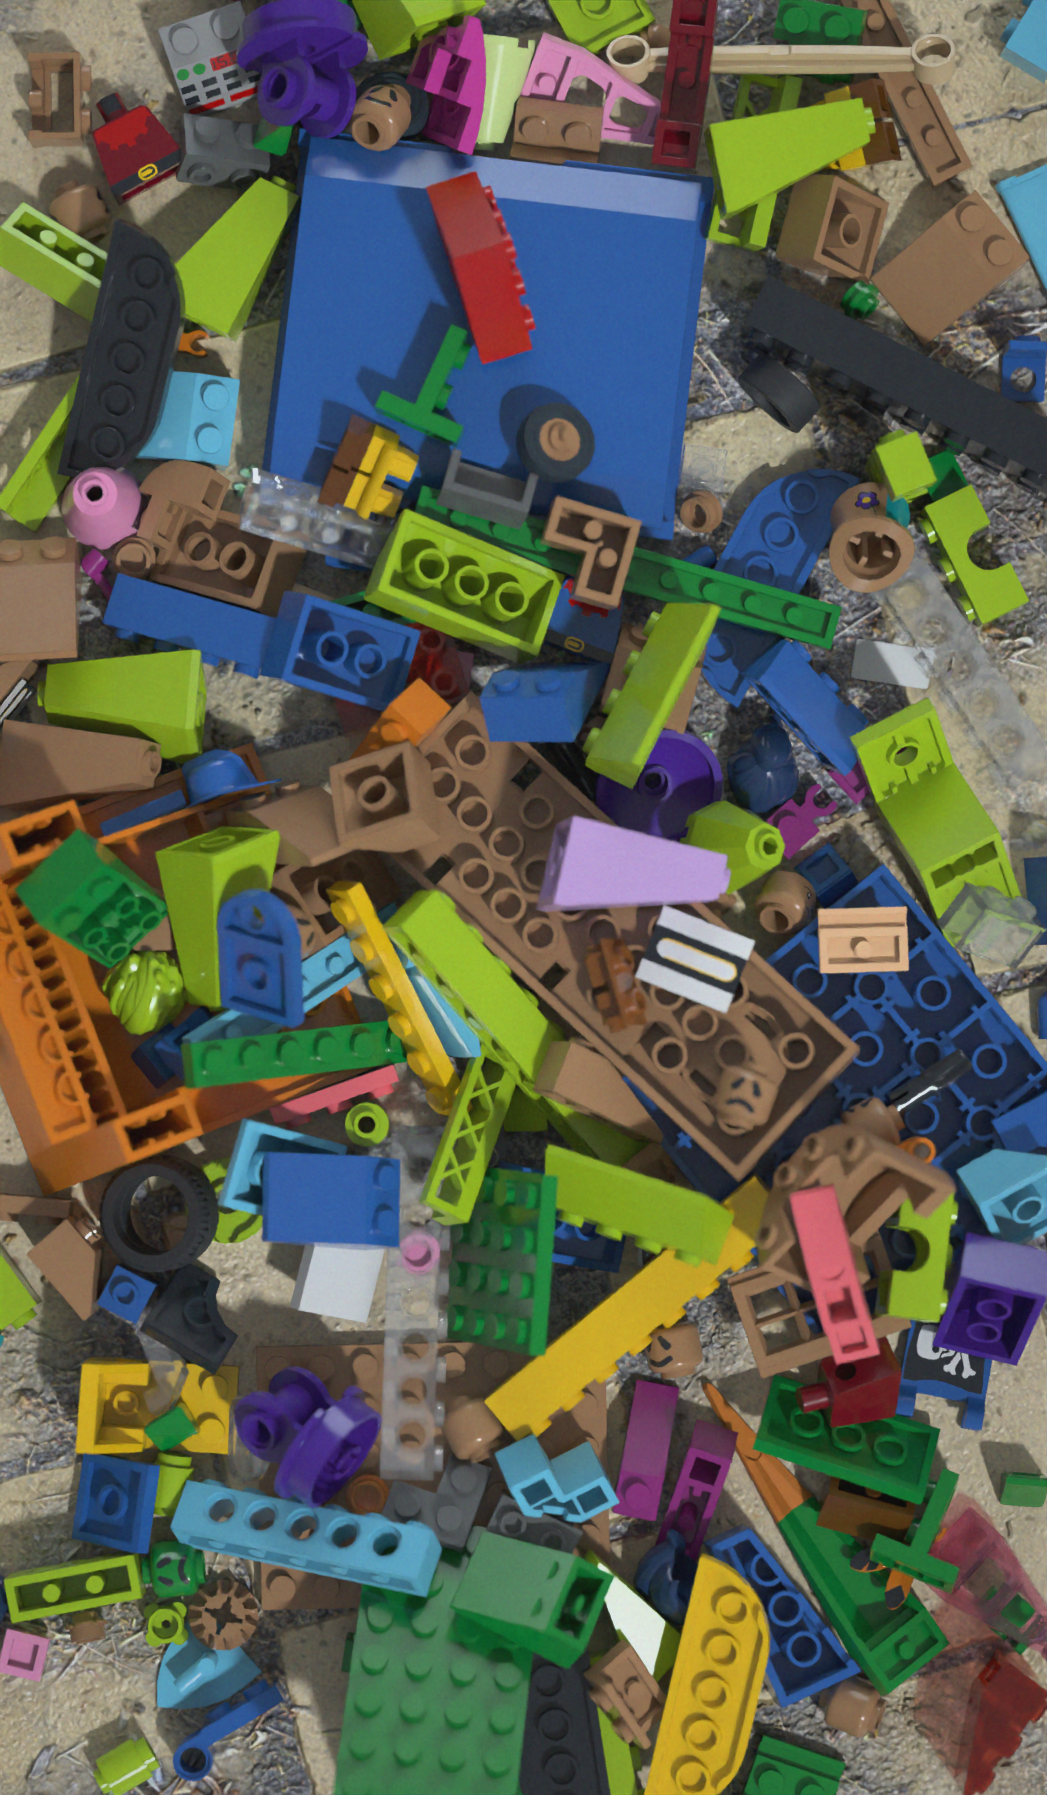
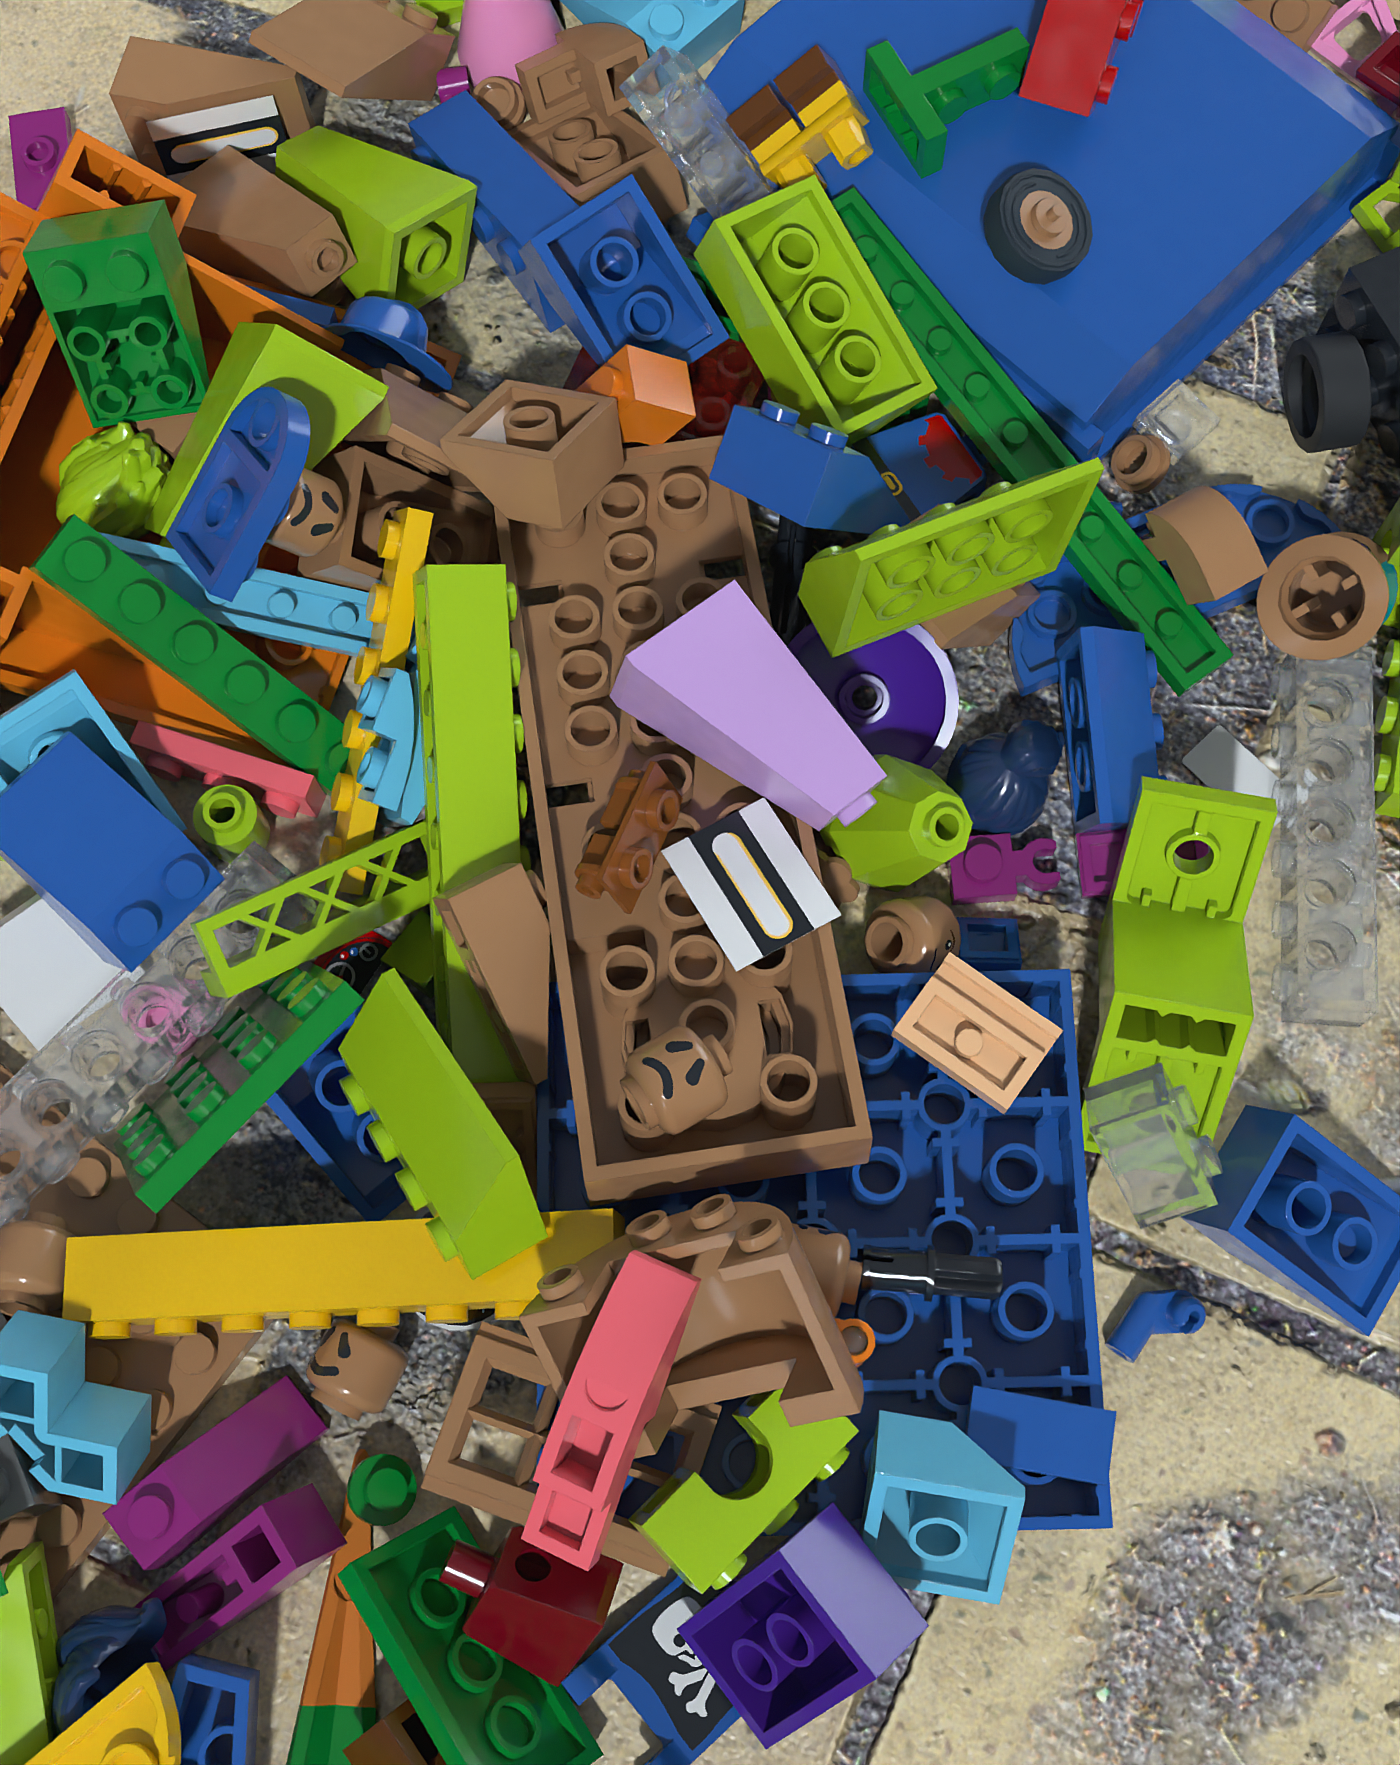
camera: 45 degrees right, 15 degrees down
dark grey panel [436,449,538,530] -> none
medium nougat brick [539,496,642,610] -> none
none -> green plate [347,1454,417,1526]
none -> medium azure slope [356,667,414,812]
none -> medium nougat brick [1140,485,1269,605]

